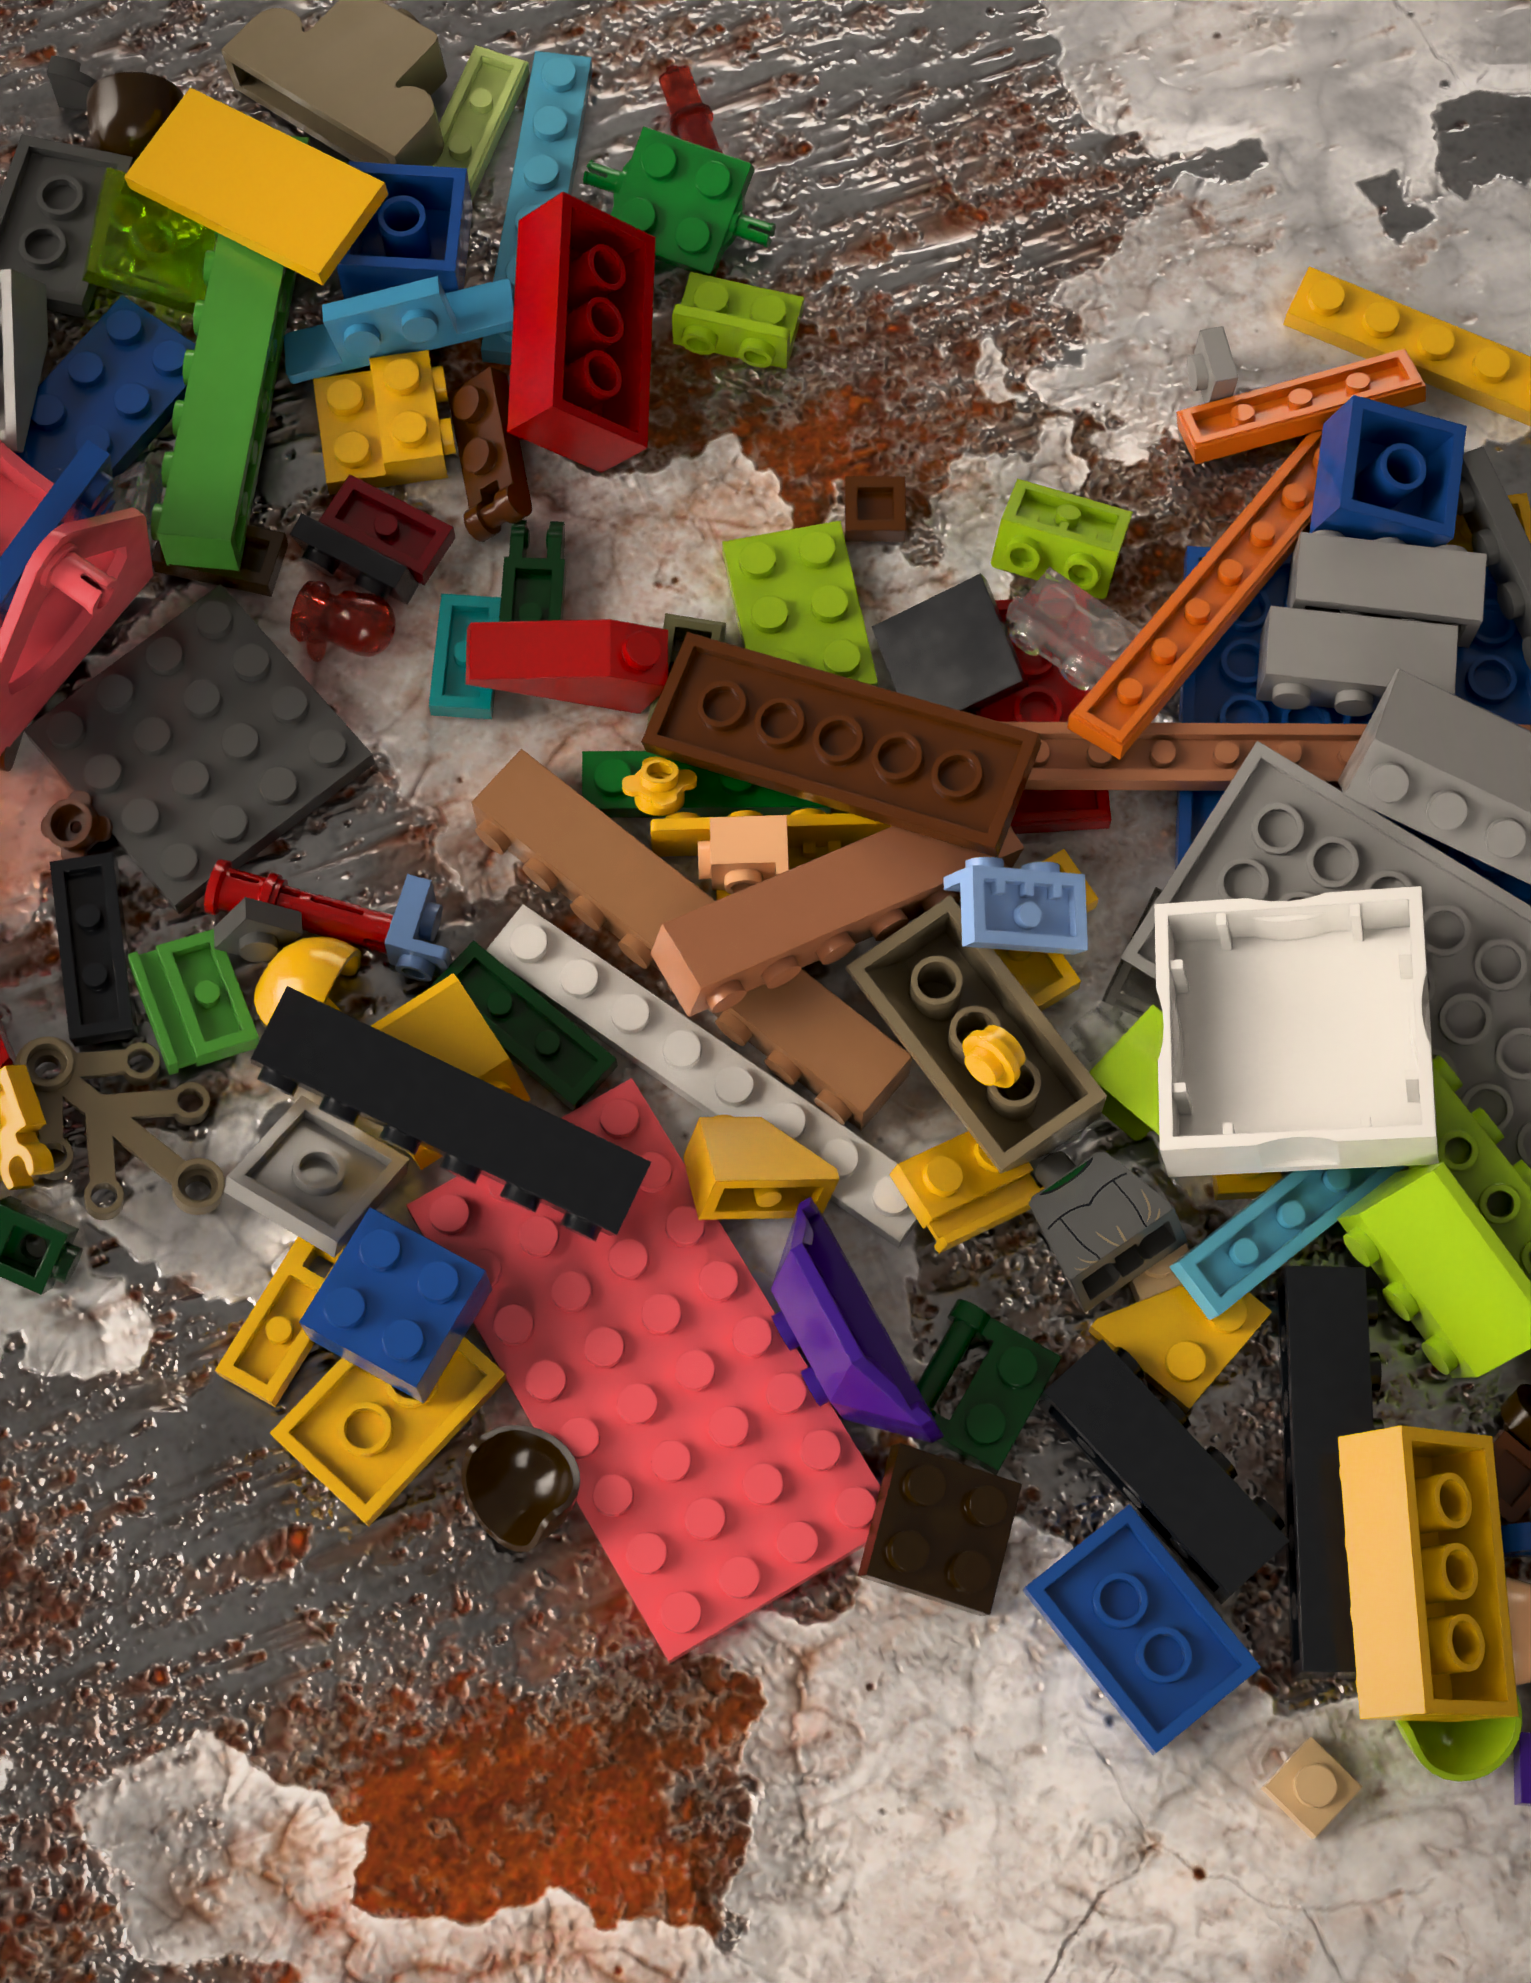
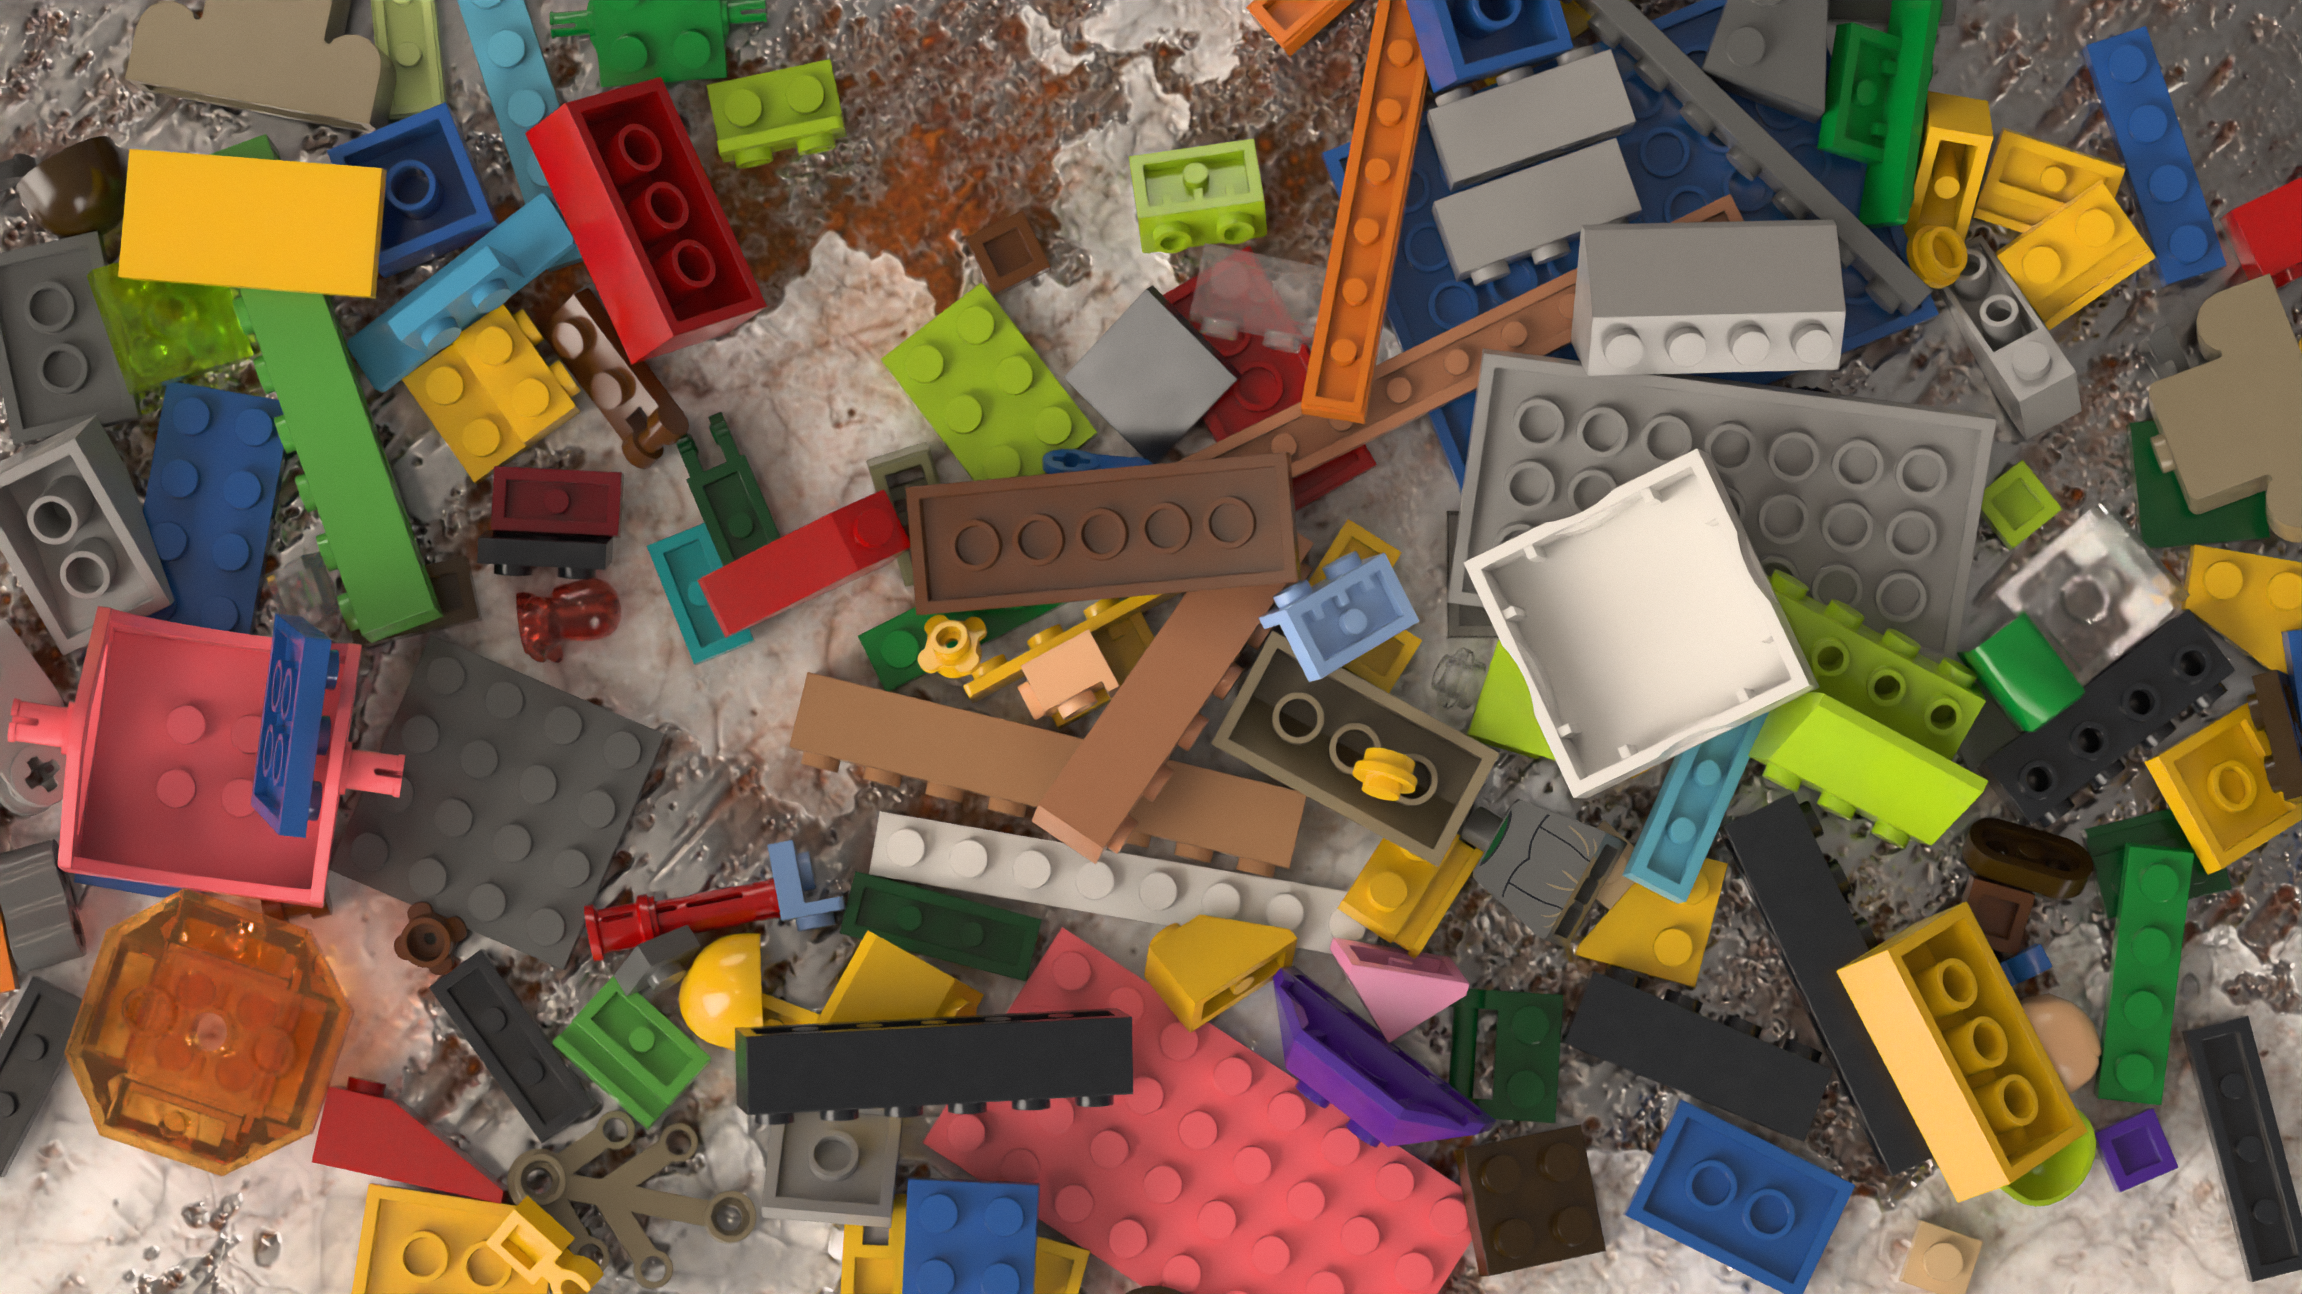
camera: 25 degrees left, 15 degrees up
none -> bright pink slope [1330,937,1470,1043]

